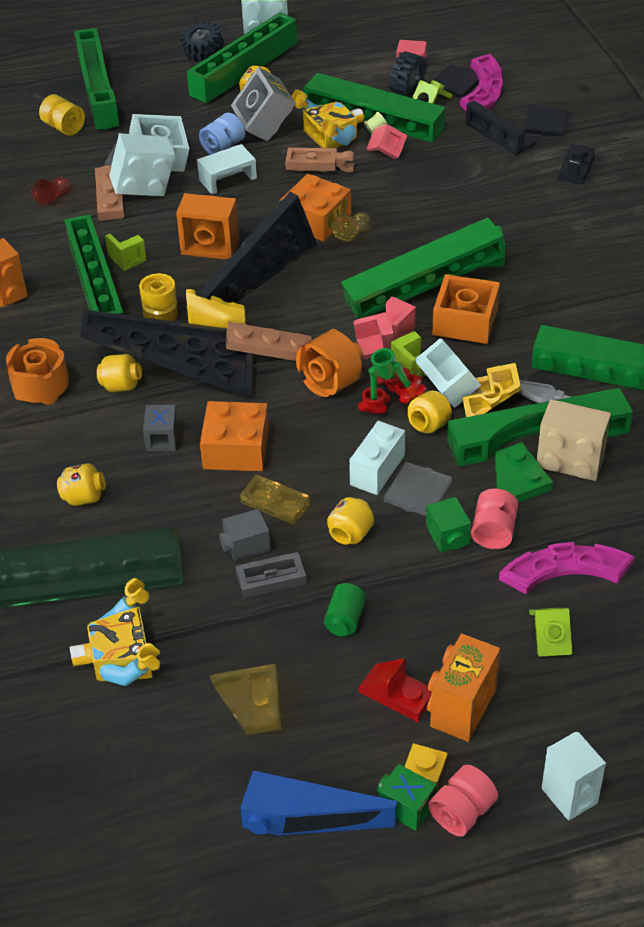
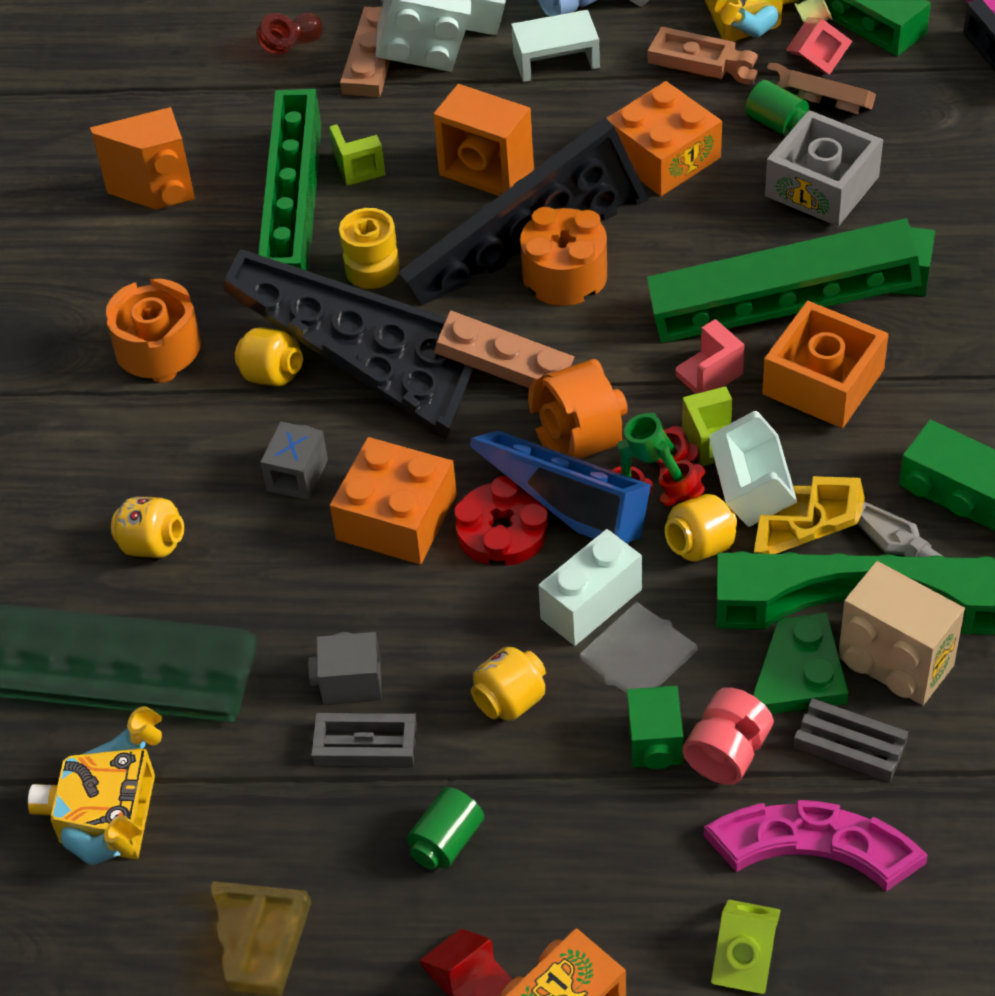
camera: 20 degrees right, 5 degrees up
yellow slope [186,289,246,328] -> none
clear yellow plate [240,474,310,525] -> none
clear yellow plate [331,212,372,241] -> none
coral panel [353,312,394,359] -> none
none -> red plate [455,476,548,566]
none -> slope [470,431,651,543]
none -> orange brick [520,207,607,306]
none -> green brick [745,80,809,137]
none -> light grey brick [765,110,883,227]
none -> nougat plate [767,63,876,114]
none -> flat silver tile [794,698,908,782]

